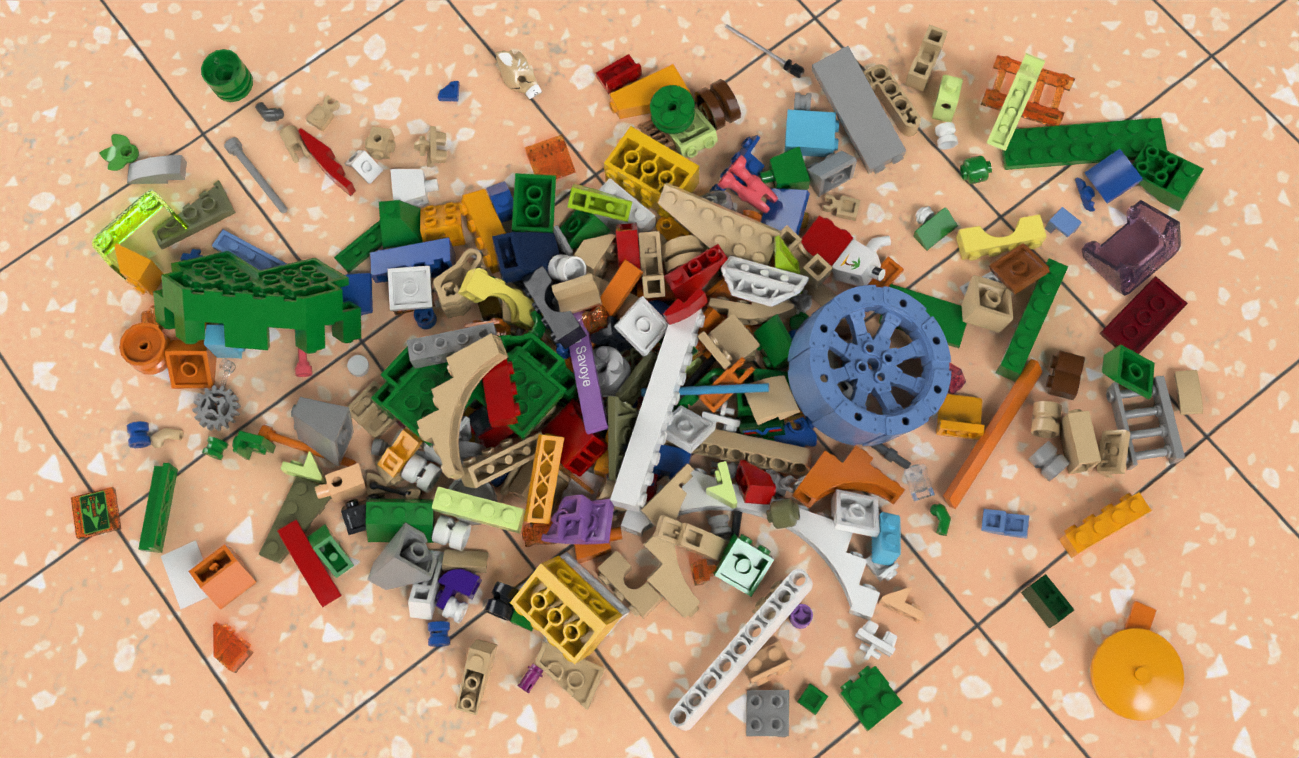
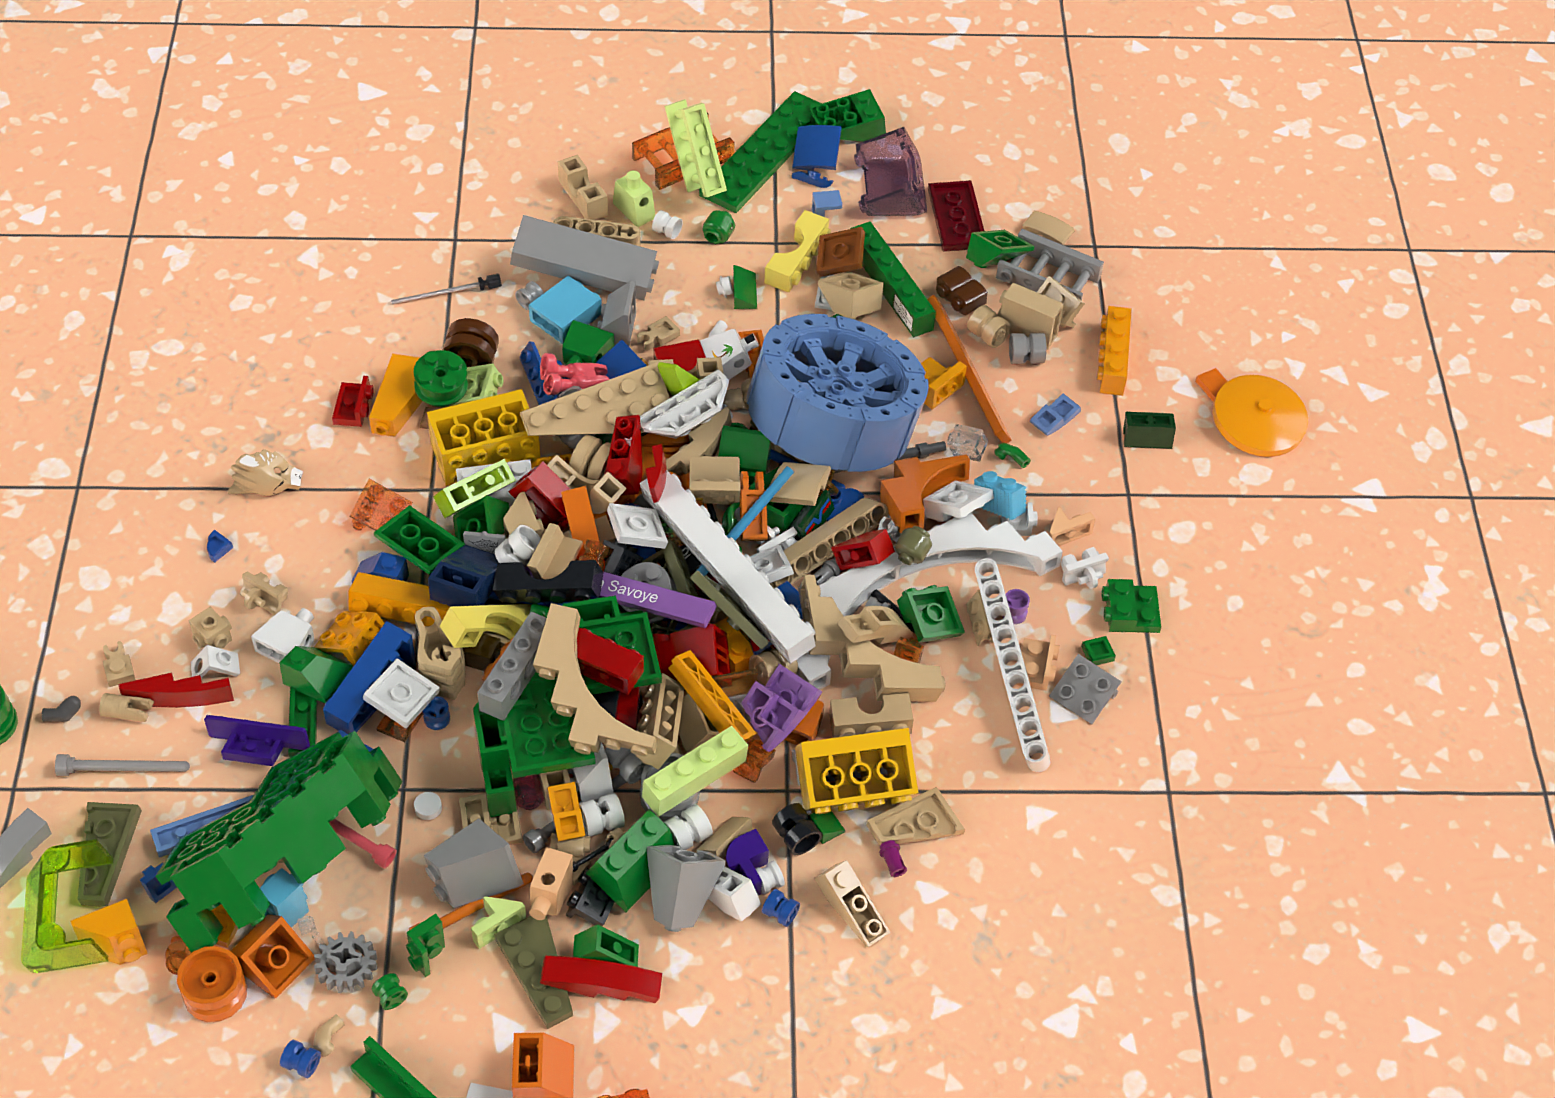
camera: 60 degrees left, 20 degrees down
yellowish green slope [706,461,737,509] -> none
none -> dark purple bracket [204,715,310,766]

